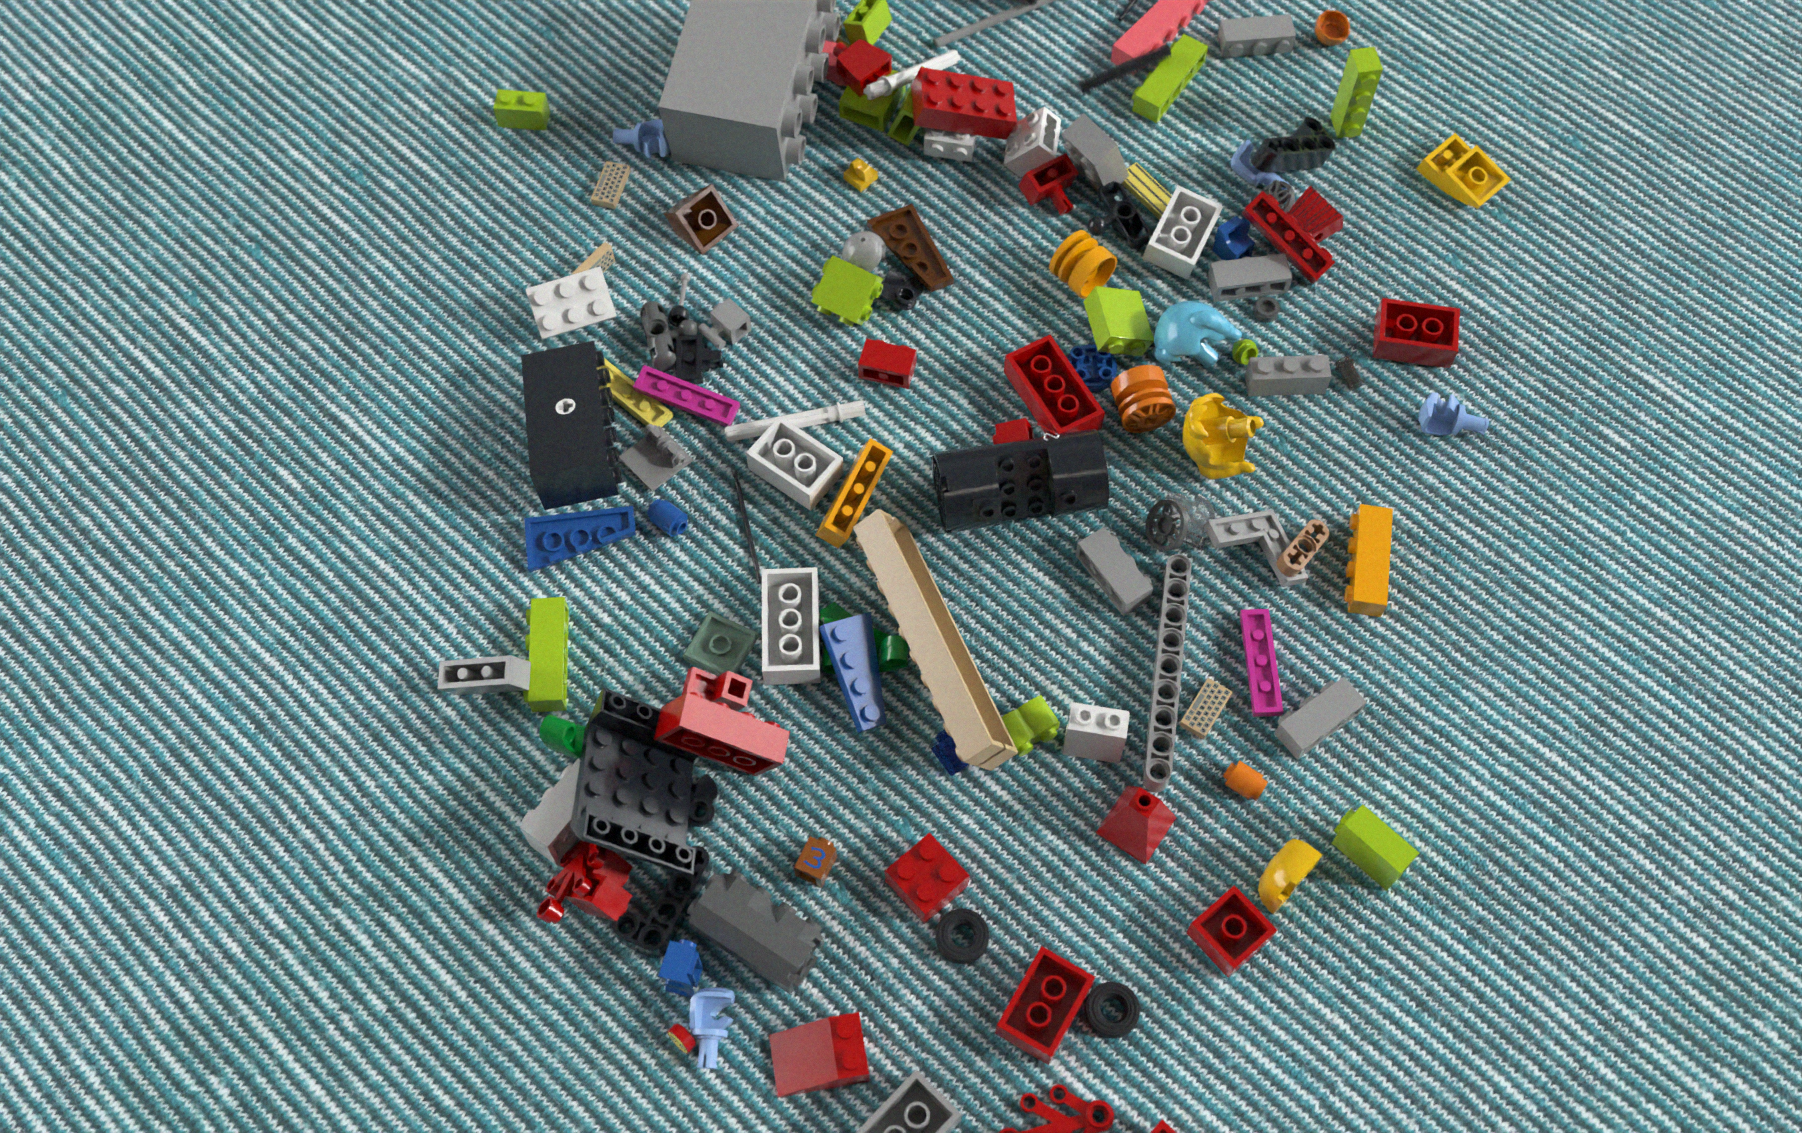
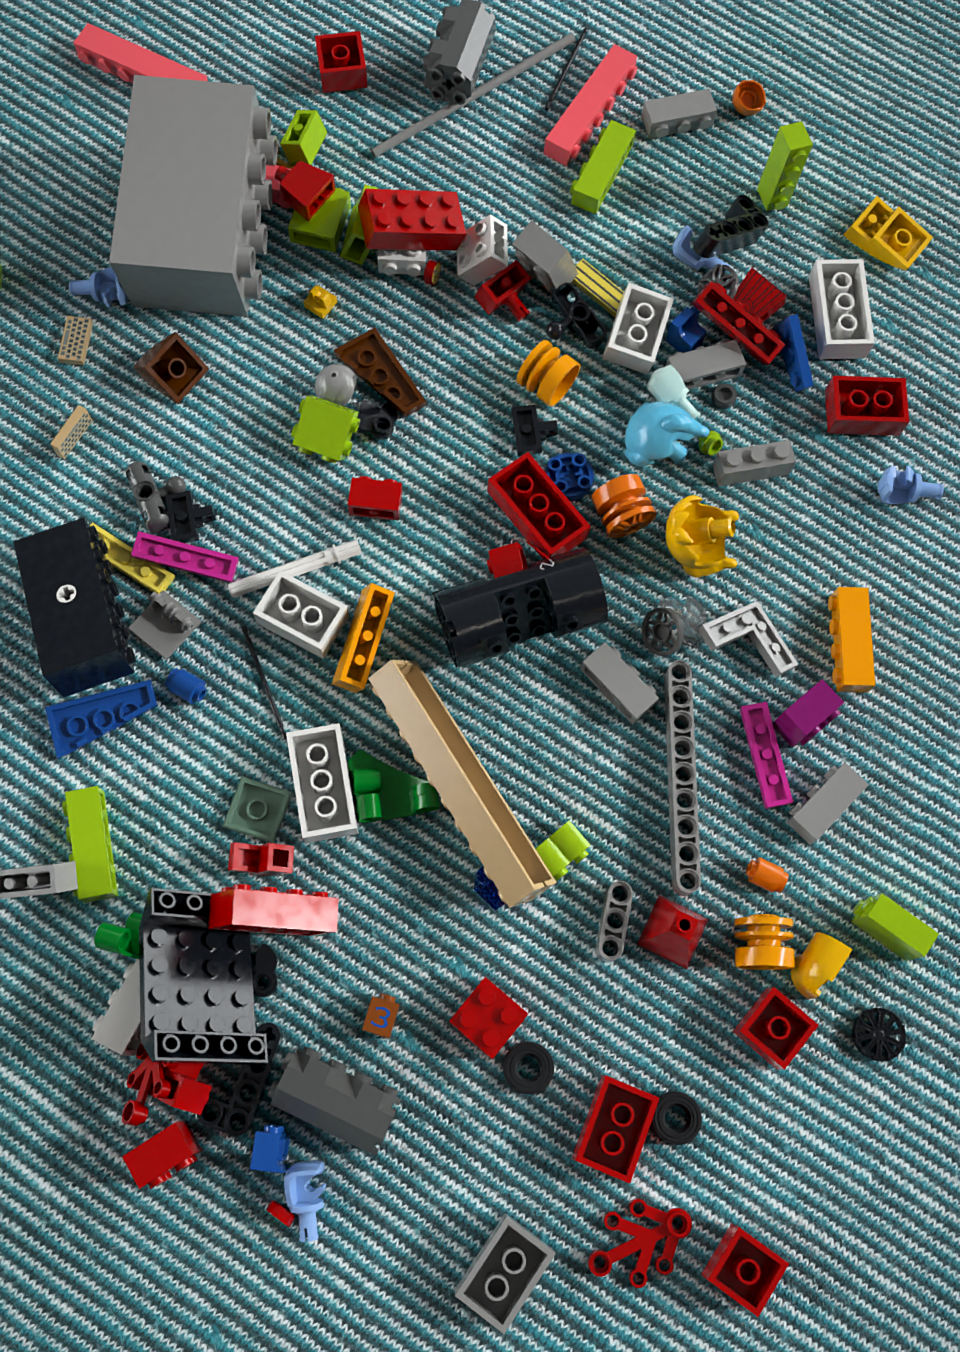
camera: 15 degrees left, 10 degrees up
white brick [525,266,617,340] -> none
black hinge [668,273,691,327] -> none
light grey brick [698,298,751,350] -> none
red slope [769,1012,870,1098] -> none
wing [819,612,886,733] -> none
white axle [864,50,960,100] -> none
white panel [1062,702,1130,763] -> none
black axle [1079,44,1171,96] -> none
lime brick [1084,286,1154,356] -> none
tile [1179,678,1233,740] -> none
medium nougat beam [1277,519,1329,577] -> none
clear smoke pin [1335,356,1364,391] -> none
none -> red brick [122,1120,202,1190]
none -> red tile [424,260,441,286]
none -> black hinge [511,405,558,456]
none -> light grey beam [595,881,633,963]
none -> light aqua piece [646,364,700,419]
none -> light orange wheel [734,914,795,970]
none -> blue wing [772,314,814,393]
none -> magenta brick [773,679,844,748]
none -> white brick [809,259,875,359]
none -> black wheel [852,1008,906,1062]

